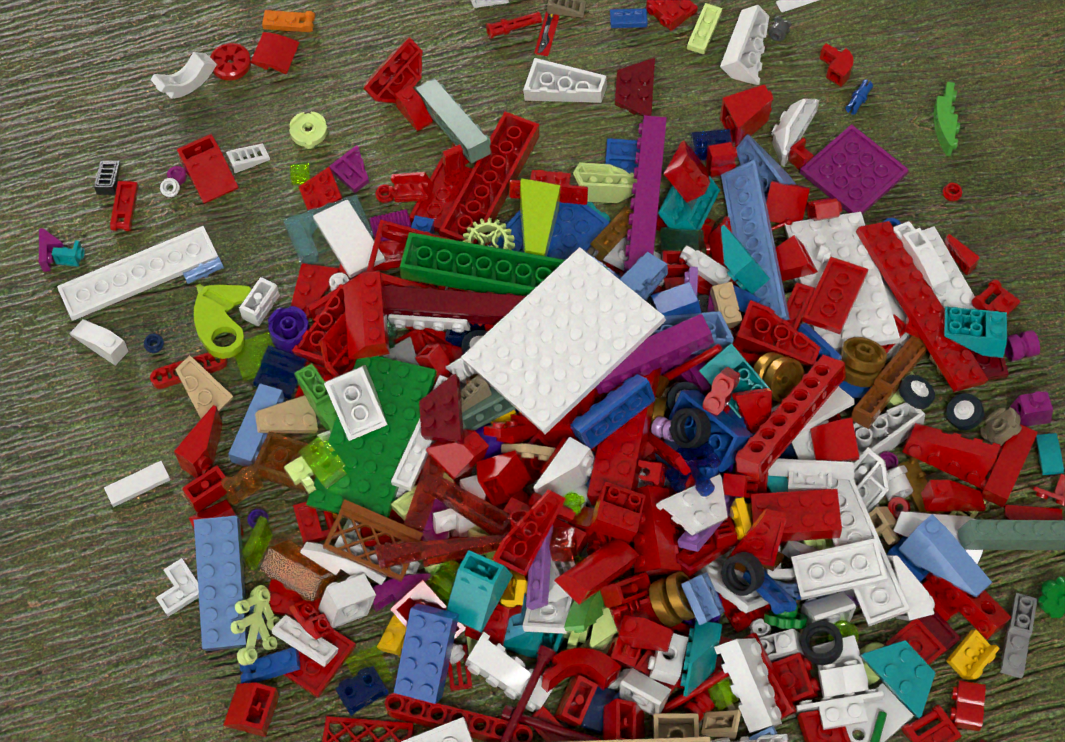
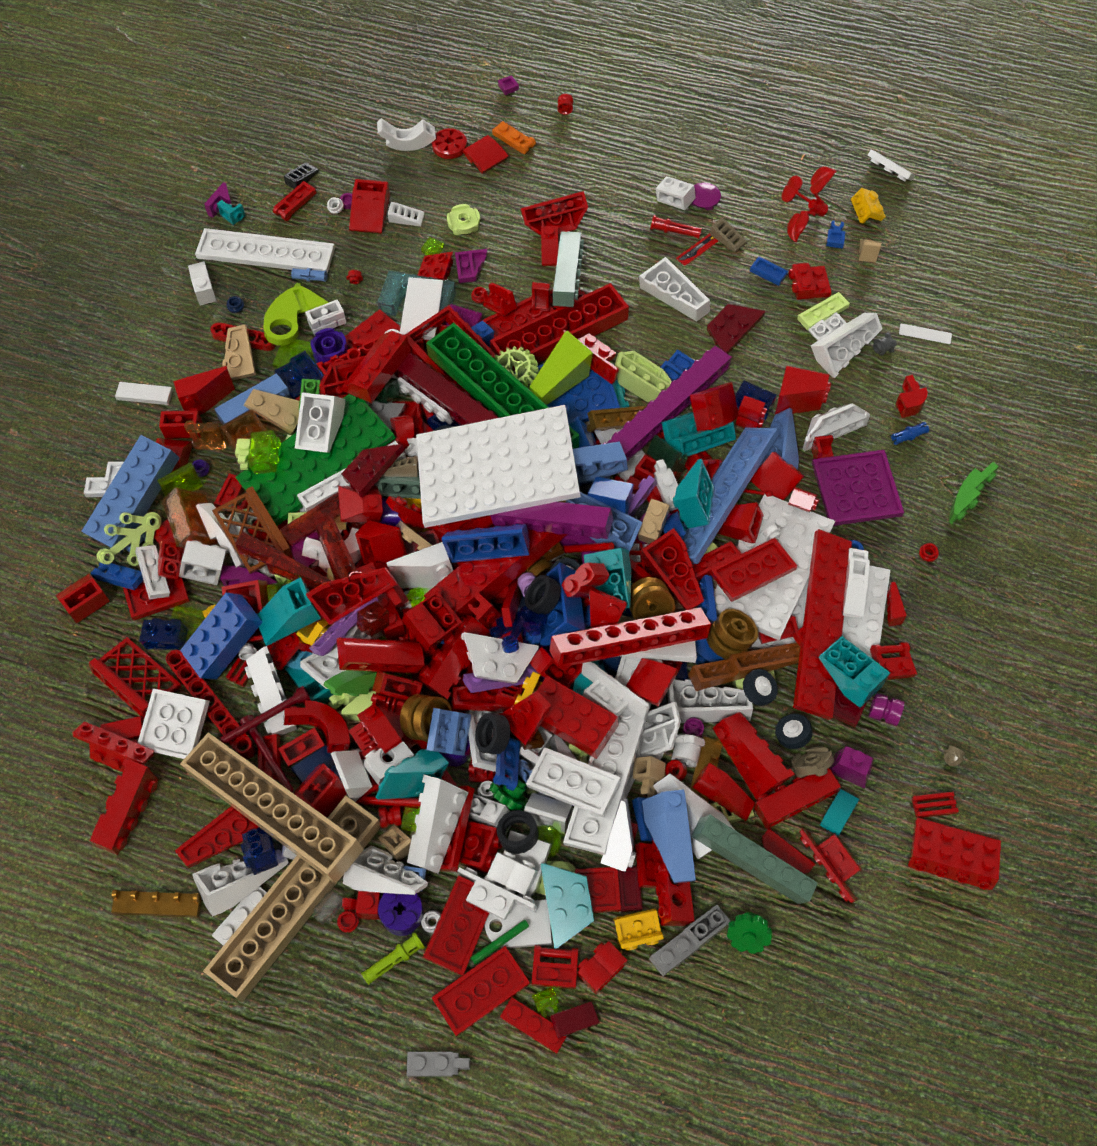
camera: 35 degrees right, 0 degrees up
none -> red plate [346,270,363,284]
none -> white slope [808,312,846,341]

